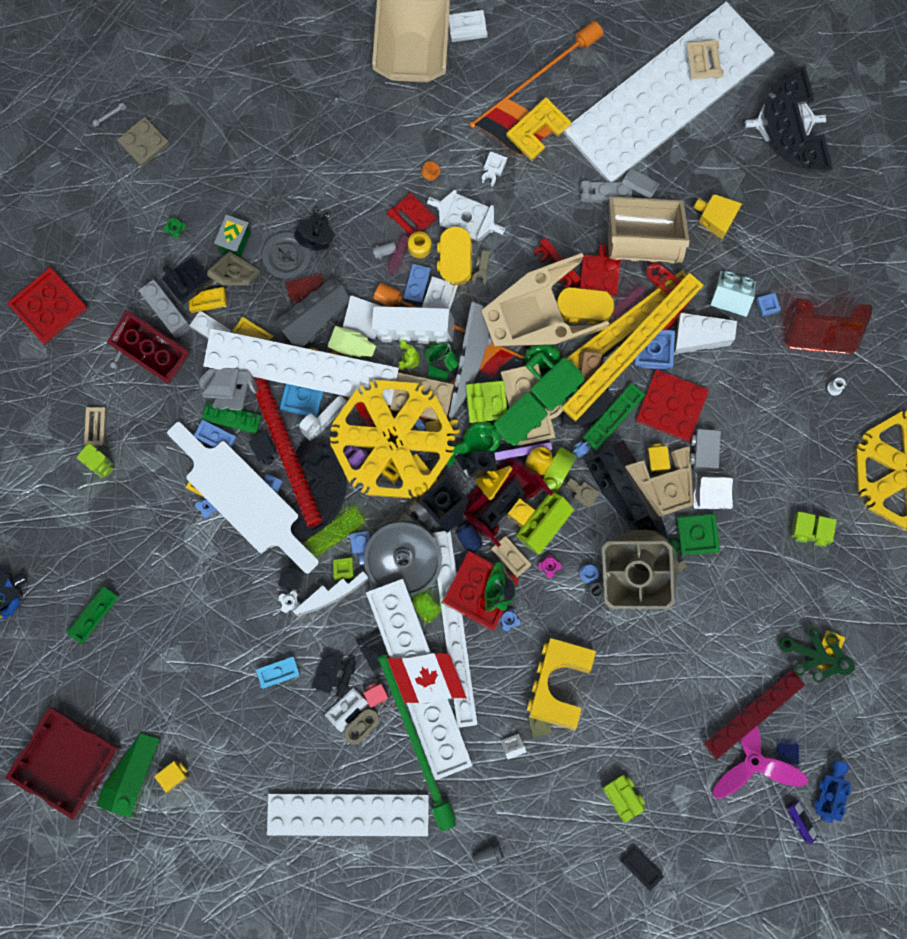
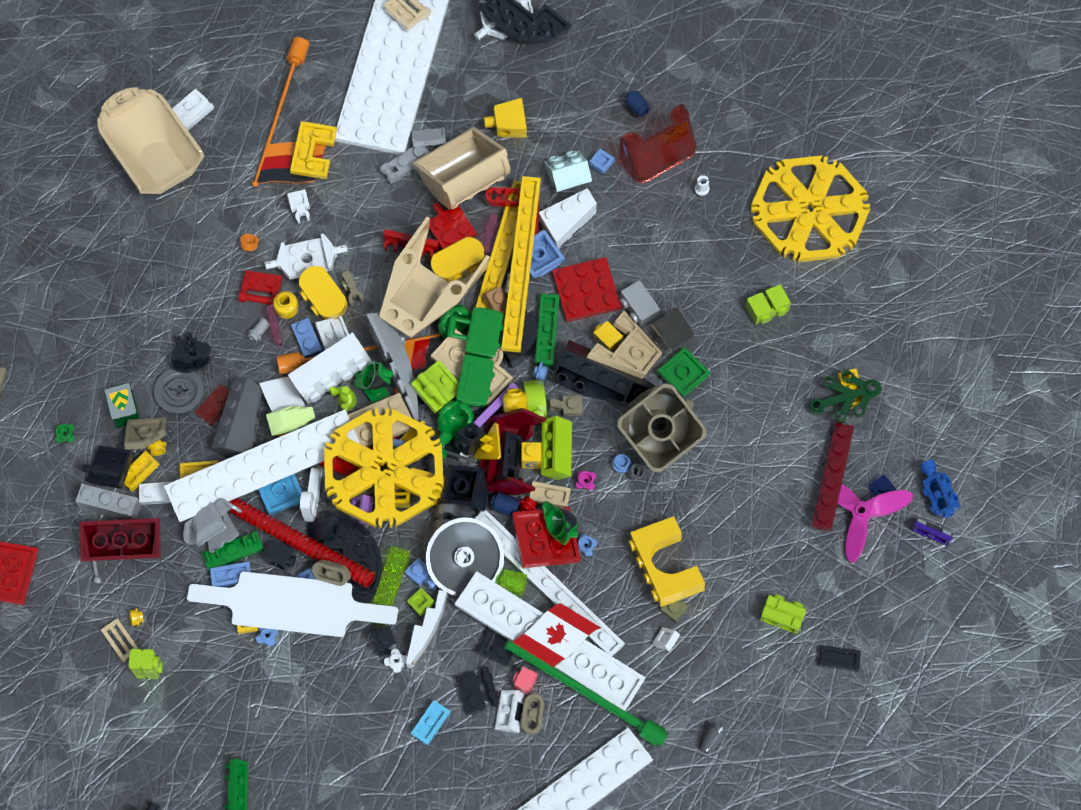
camera: 35 degrees left, 10 degrees down
none -> yellow plate [129,608,143,627]
none -> yellow plate [148,439,167,456]
none -> dark tan plate [312,560,351,586]
none -> red plate [519,497,537,511]
none -> dark blue brick [624,91,650,118]

